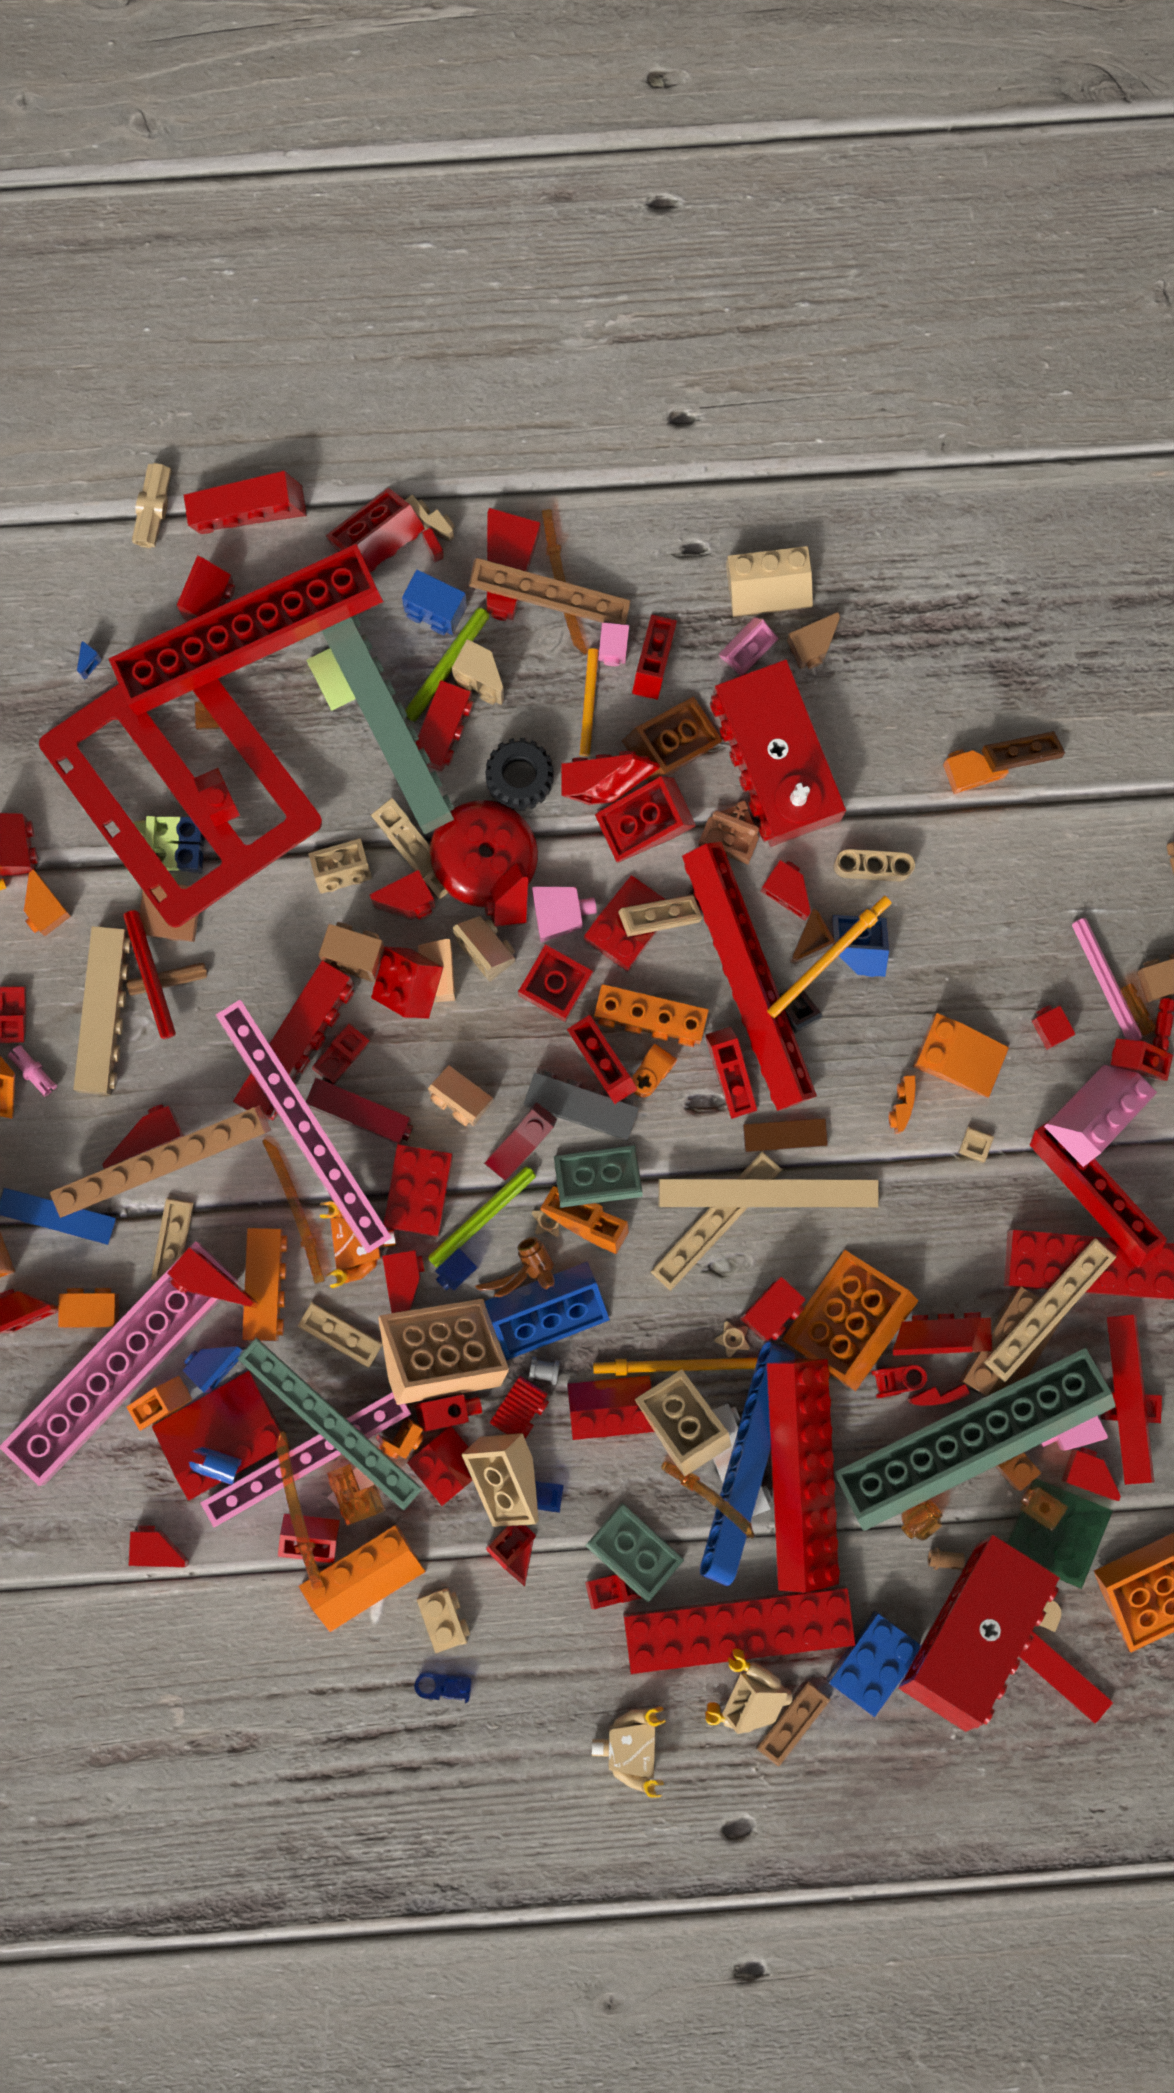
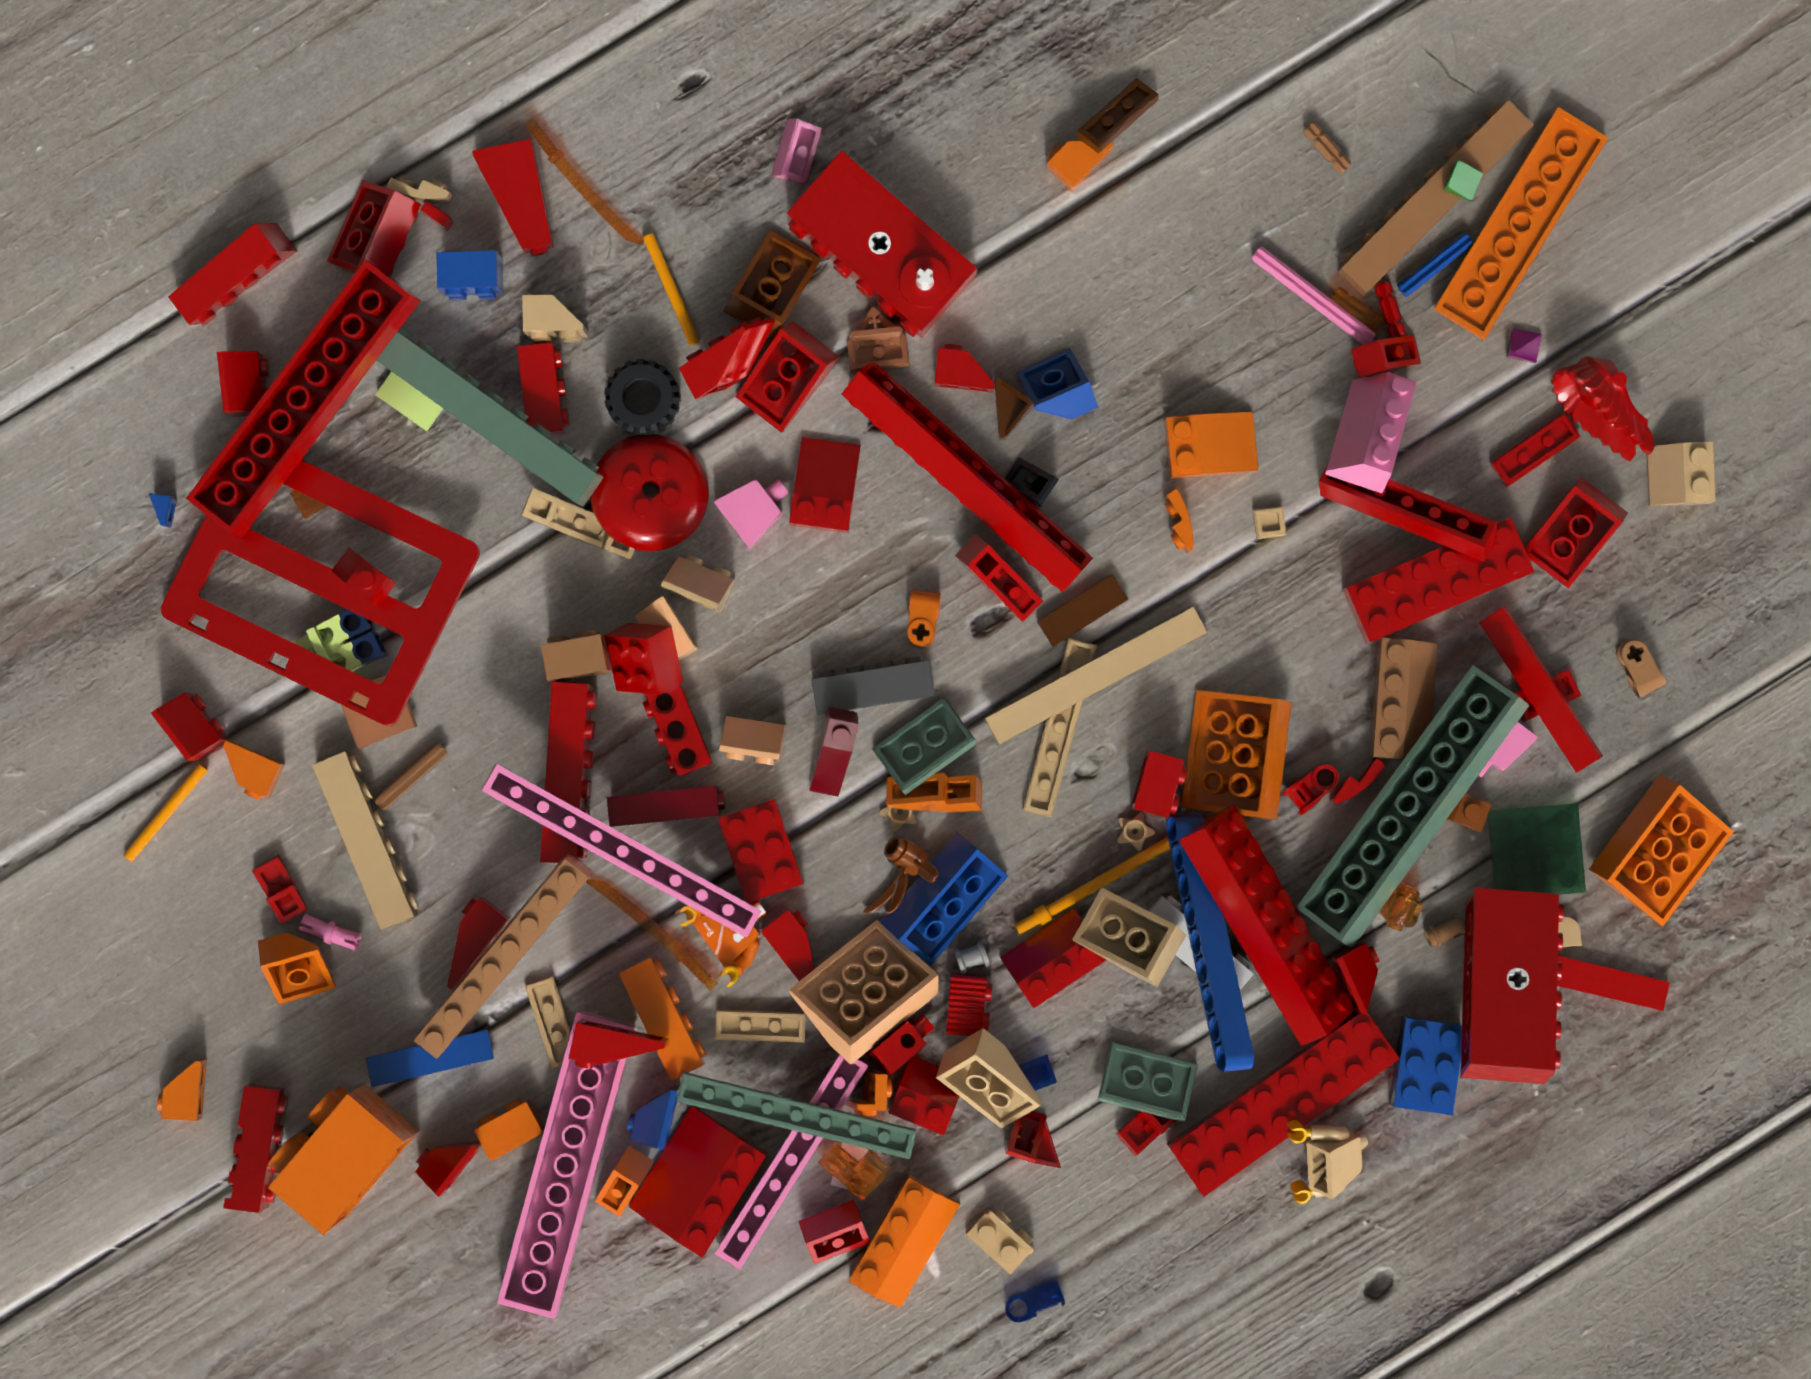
camera: 15 degrees left, 5 degrees up
red axle [123,910,176,1039] -> none
red slope [128,1525,189,1568] -> none
tan piece [132,463,172,548] -> none
blue piece [189,1447,242,1485] -> none
clear orange sword [276,1432,324,1590] -> none
tan bracket [308,838,372,894] -> none
red slope [312,1024,370,1085] -> none
red slope [369,870,436,920] -> none
lime axle [405,607,490,722] -> none
lime axle [428,1166,536,1267] -> none
clear blue brick [435,1248,479,1291] -> none
medium nougat plate [469,558,631,625] -> none
red slope [484,862,528,926] -> none
red brick [518,944,593,1023] -> none
red brick [567,1015,638,1104] -> none
tan torso [592,1706,665,1798] -> none
orange brick [594,984,709,1047] -> none
bright pink brick [598,623,629,666] -> none
tan tile [618,895,703,936] -> none
red slope [632,615,677,700] -> none
clear orange sword [661,1461,754,1539] -> none
tan slope [726,546,813,617] -> none
medium nougat tile [756,1681,831,1767] -> none
light orange bar [767,895,892,1018] -> none
medium nougat slope [787,612,840,669] -> none
tan beam [833,849,915,881] -> none
red slope [893,1312,993,1356] -> none
tan tile [983,1238,1116,1381] -> none
clear orange brick [1020,1487,1068,1531] -> none
red brick [1032,1005,1076,1050] -> none
red slope [1061,1447,1121,1502] -> none
none -> red brick [643,684,713,777]
none -> red slope [1330,942,1380,1014]

